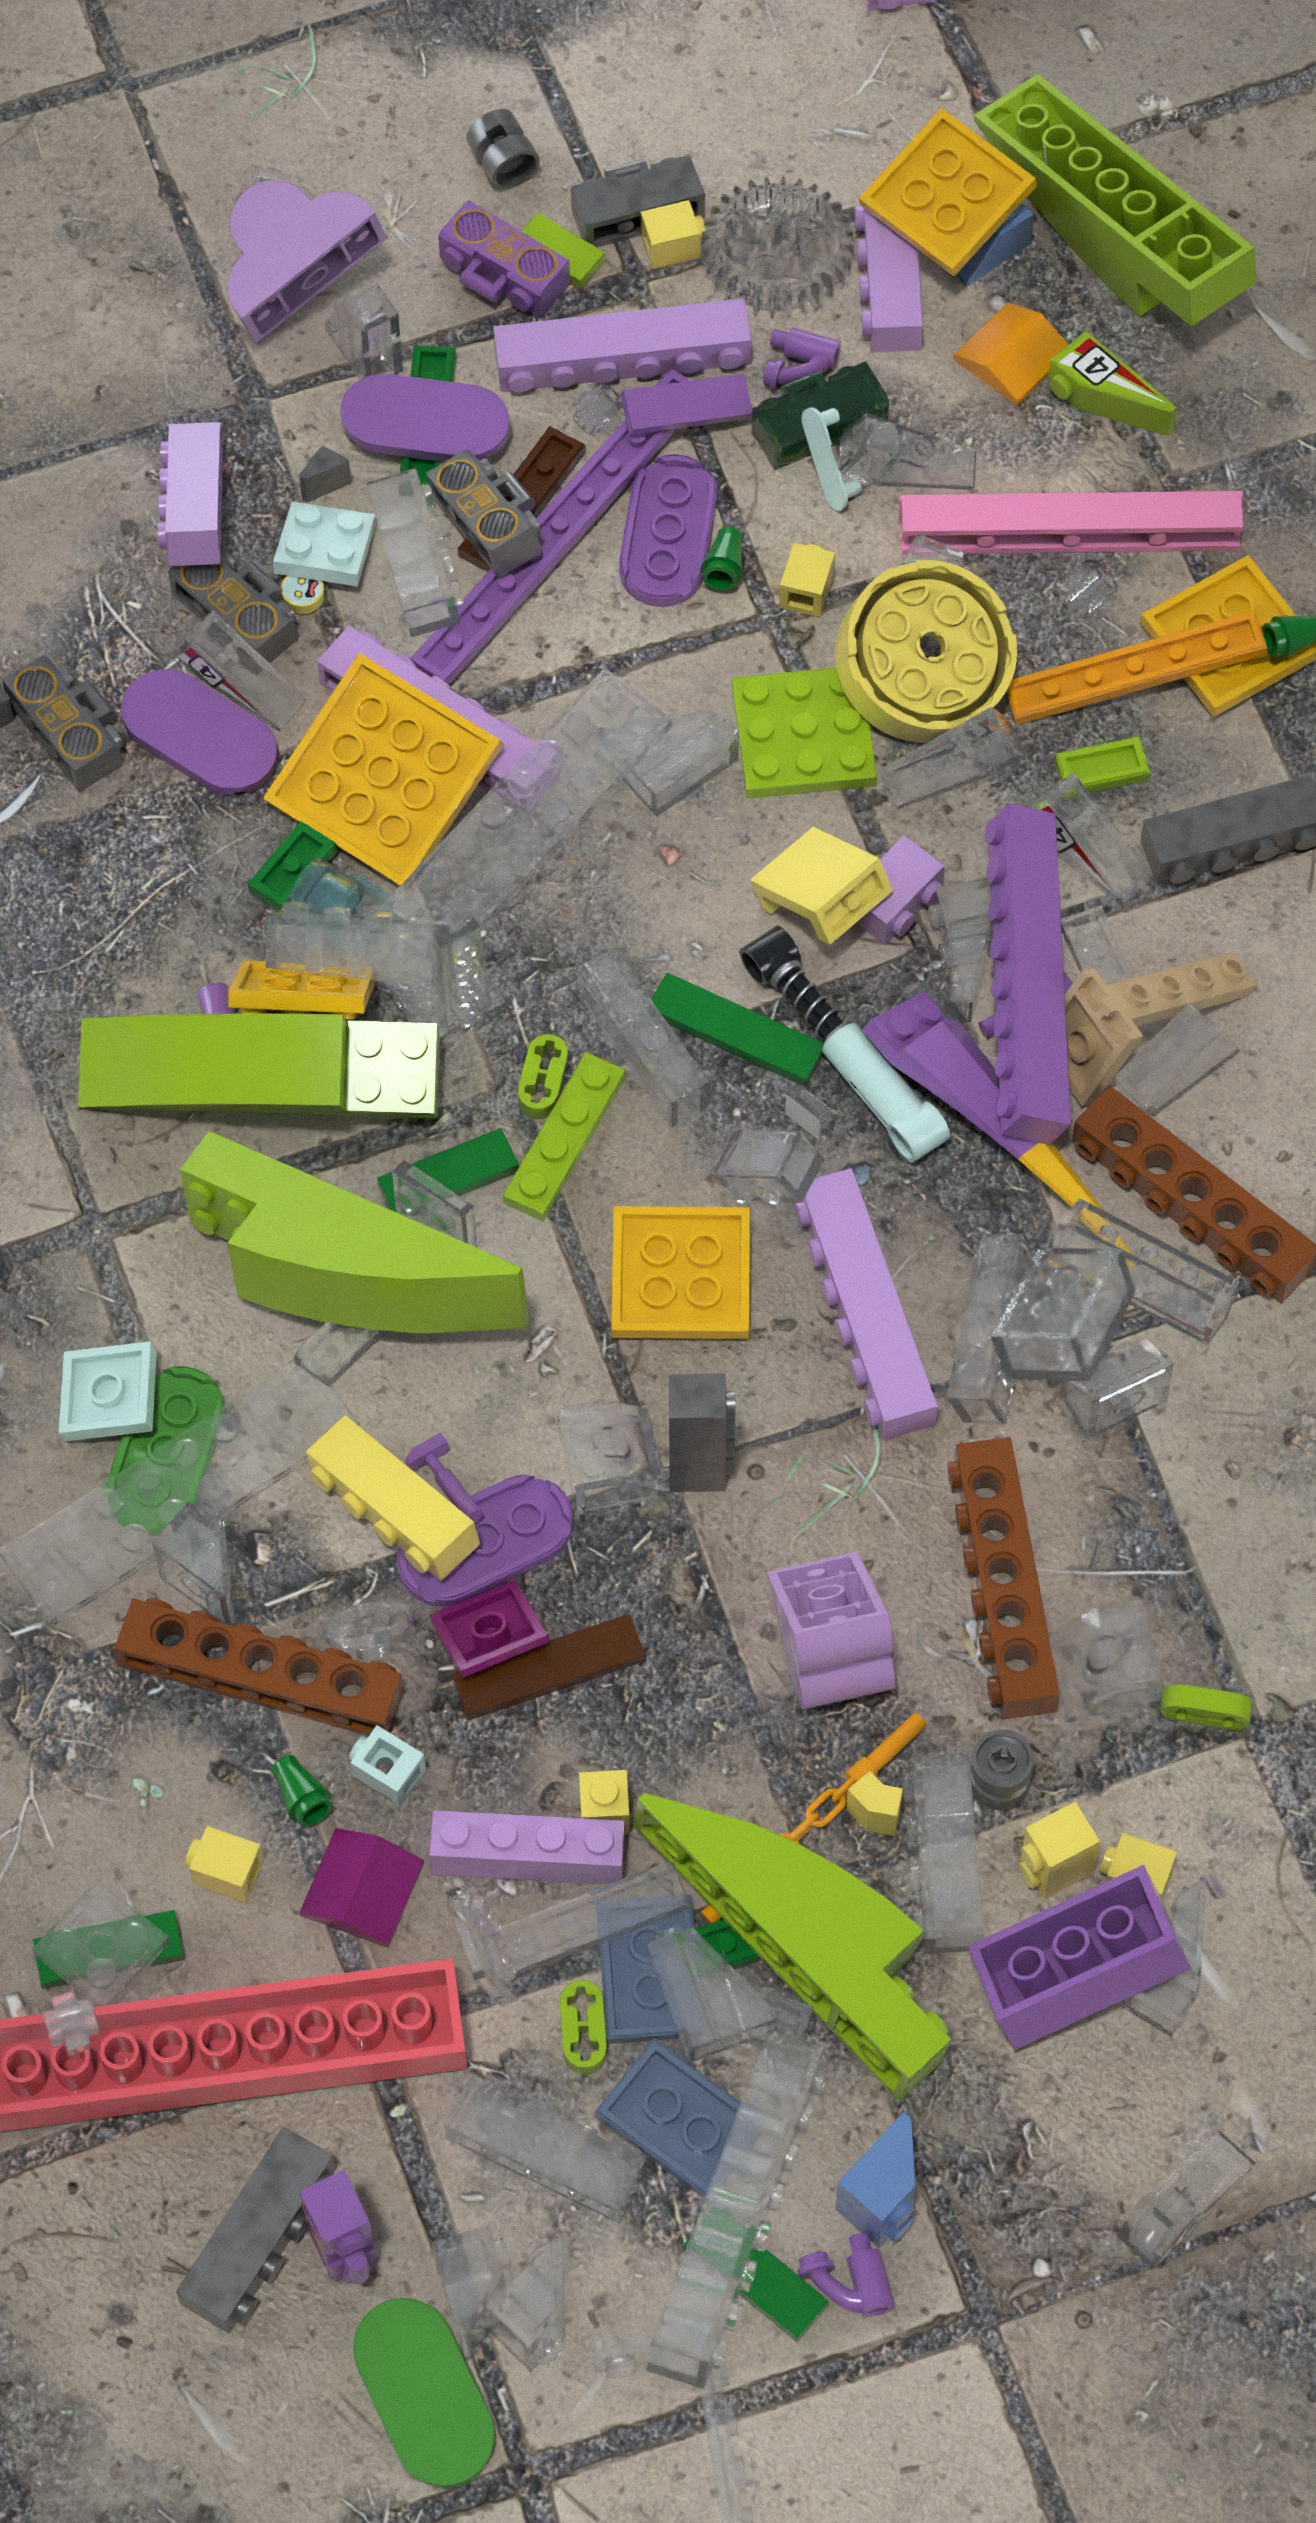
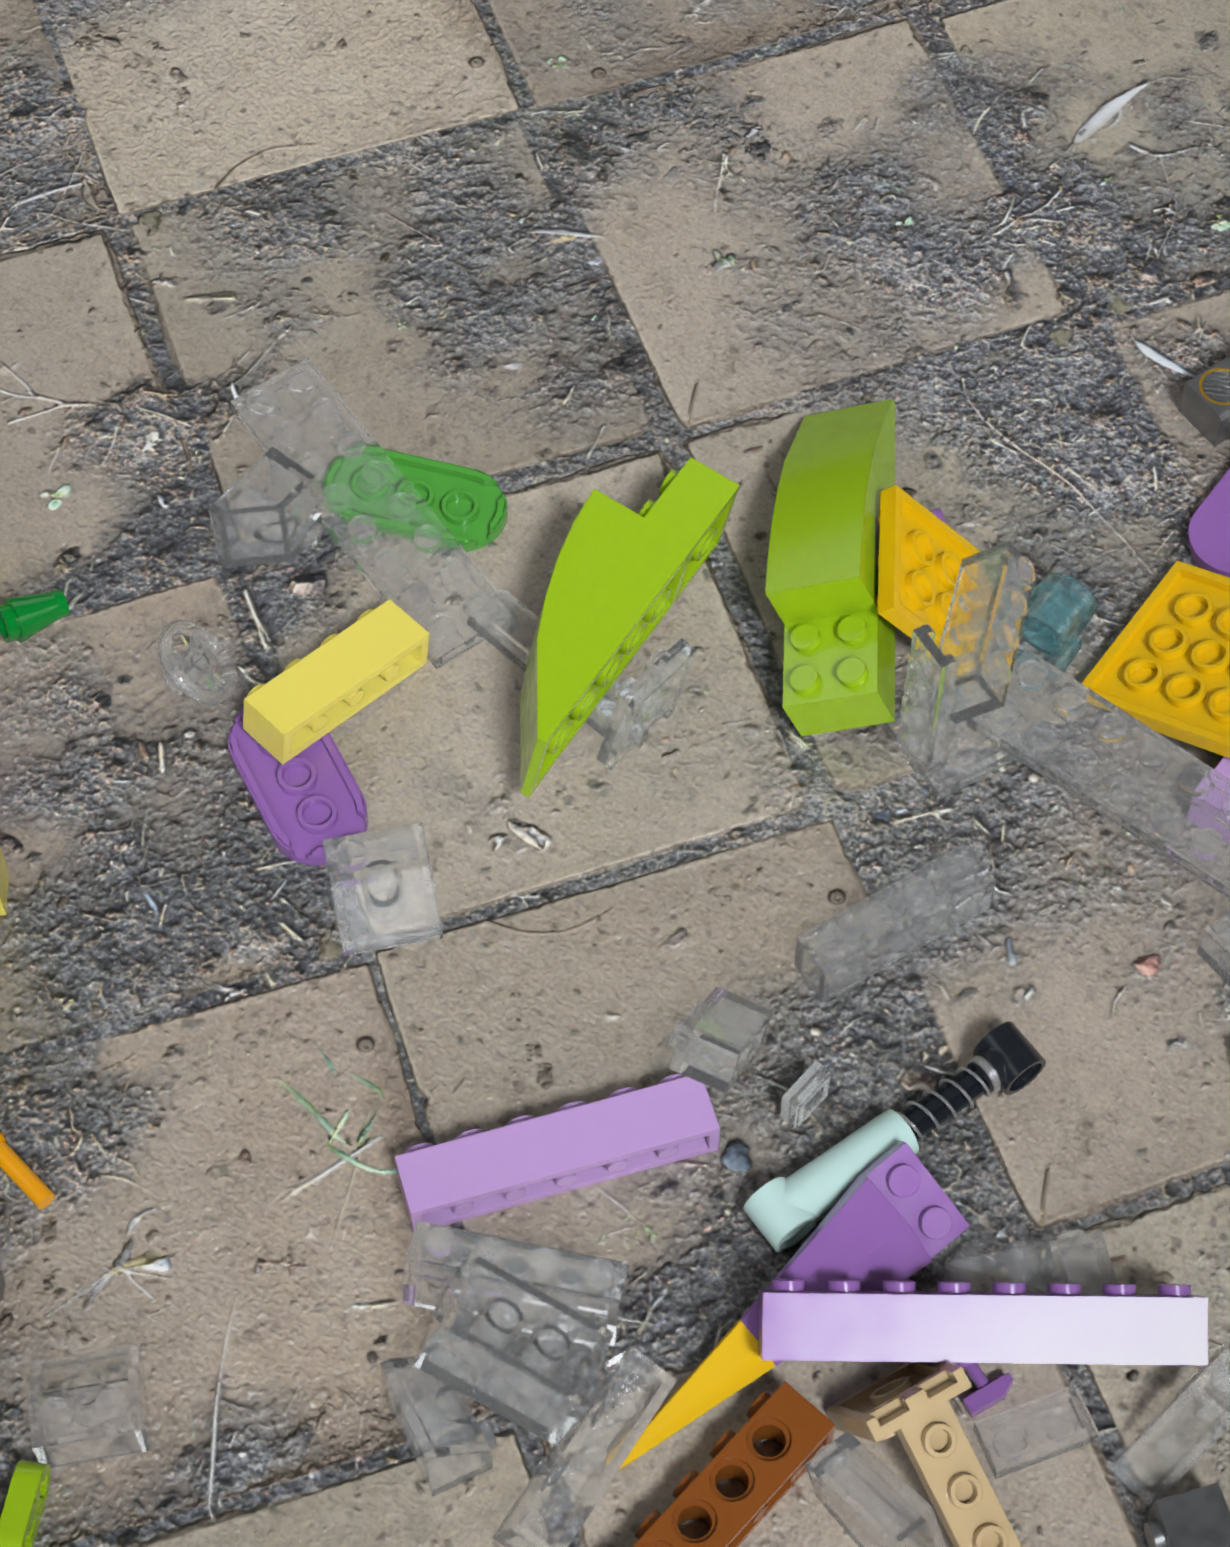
camera: 90 degrees right, 5 degrees down
light aqua plate [59,1341,157,1441] -> none
dark orange brick [114,1598,404,1736] -> none
green plate [248,821,337,914] -> none
light aqua brick [349,1725,426,1808] -> none
green tile [377,1128,519,1217] -> none
medium lavender piece [405,1433,483,1523] -> none
magenta slope [430,1579,550,1678] -> none
reddish brown tile [452,1614,645,1721] -> none
lime plate [503,1052,626,1222] -> none
lime beam [518,1034,568,1119] -> none
yellow plate [611,1206,750,1339] -> none
green tile [646,972,824,1087] -> none
flat silver brick [668,1373,735,1492] -> none
light yellow panel [750,827,893,945] -> none
lavender brick [767,1552,896,1710] -> none
lavender brick [856,835,945,945] -> none
dark orange brick [947,1437,1060,1720] -> none

